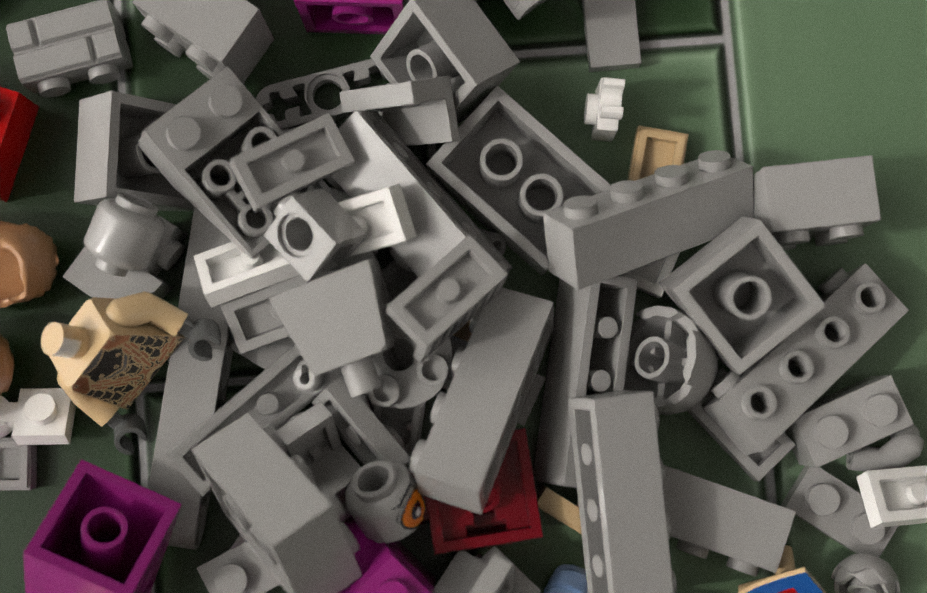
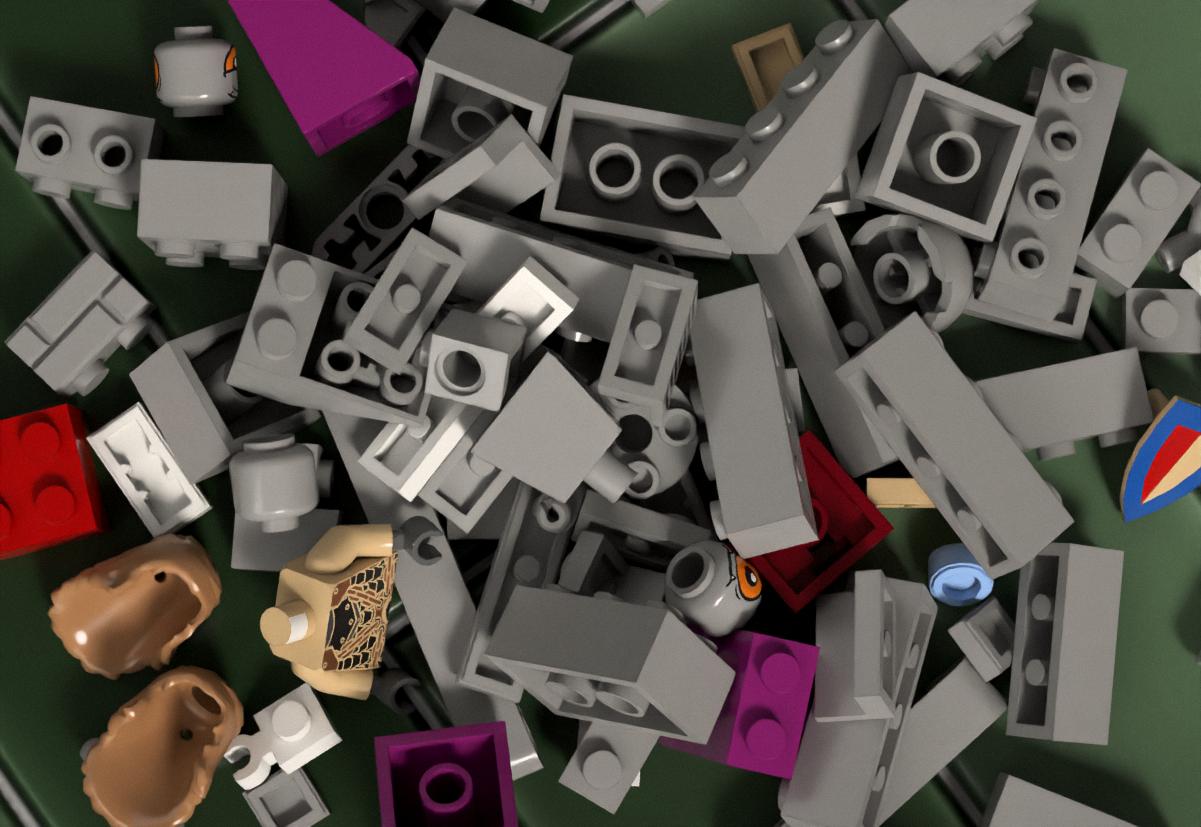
camera: 25 degrees left, 0 degrees up
white plate [584,77,626,142] -> none
none -> white plate [86,402,213,537]

